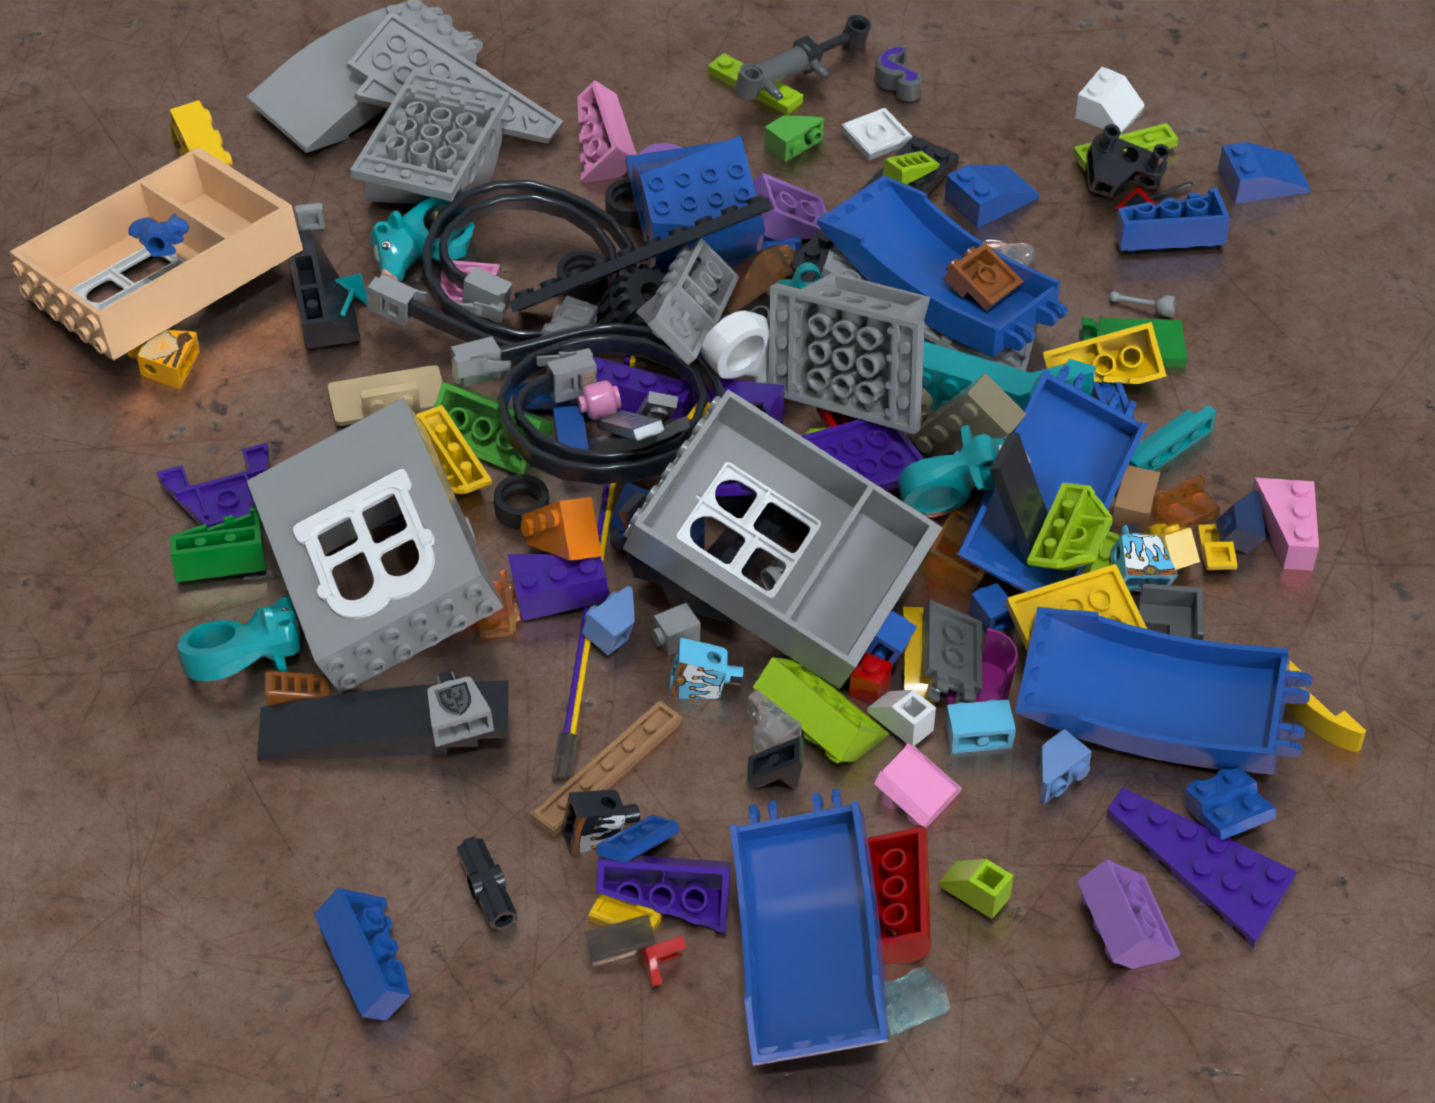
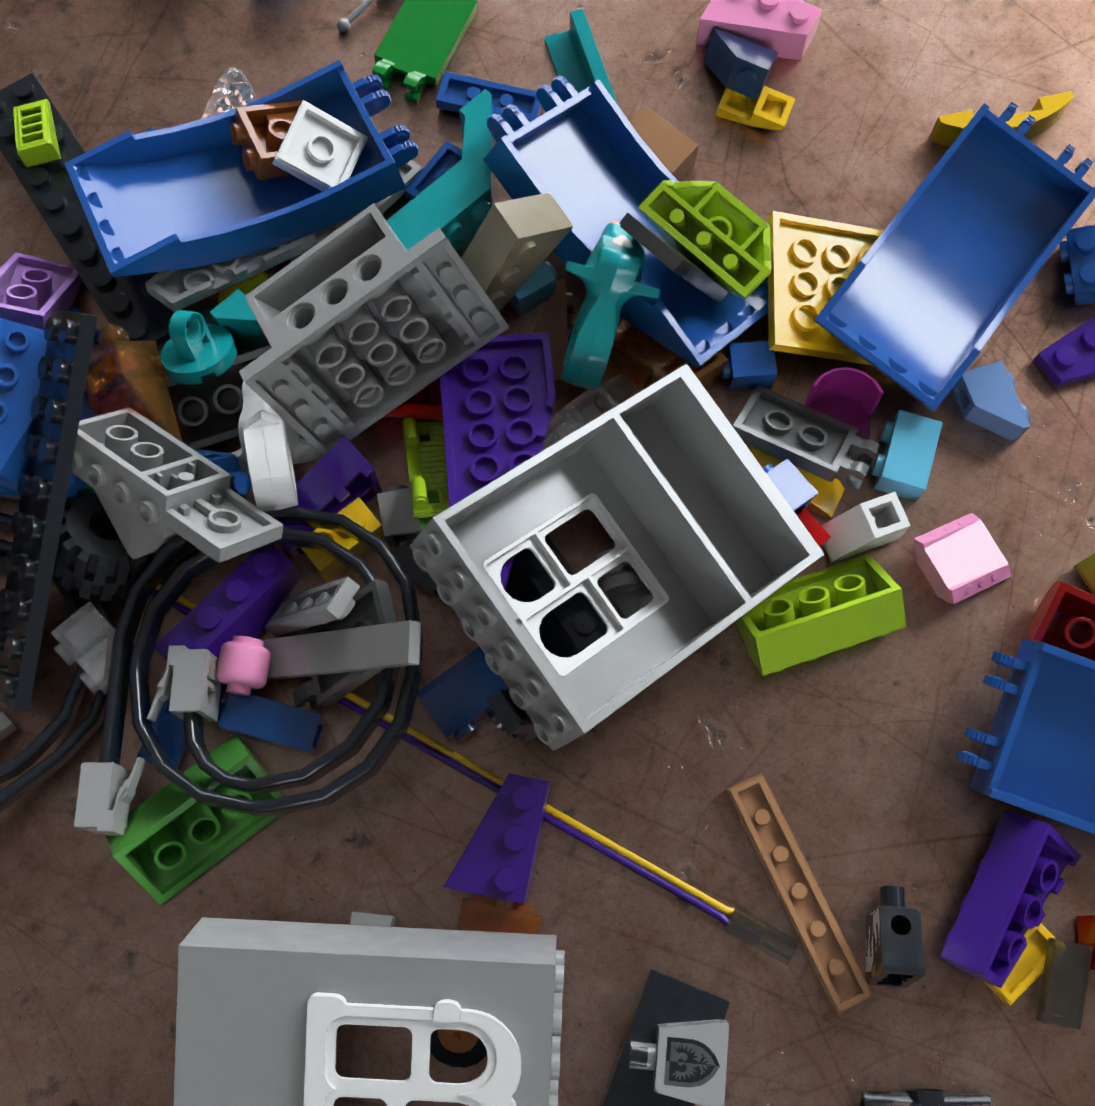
camera: 65 degrees left, 25 degrees up
tan bracket [328,365,443,426] -> none
yellow wedge [416,405,492,494] -> none
black tyre [494,474,549,529] -> none
orange wedge [521,497,602,561] -> none
medium blue slope [582,585,635,655] -> none
blue tile [597,814,679,863] -> none
light grey brick [651,603,701,656] -> none
medium azure torso [669,638,743,699] -> none
clear arch [747,689,802,753] -> none
black slope [747,736,804,790] -> none
blue slope [945,165,1040,228] -> none
yellow wedge [1042,322,1166,384] -> none
torso [1110,523,1178,591] -> none
dark grey panel [1138,584,1204,640] -> none
yellow slope [1141,523,1200,570] -> none
clear orange bracket [1151,474,1221,528] -> none
none -> white tile [272,100,368,192]

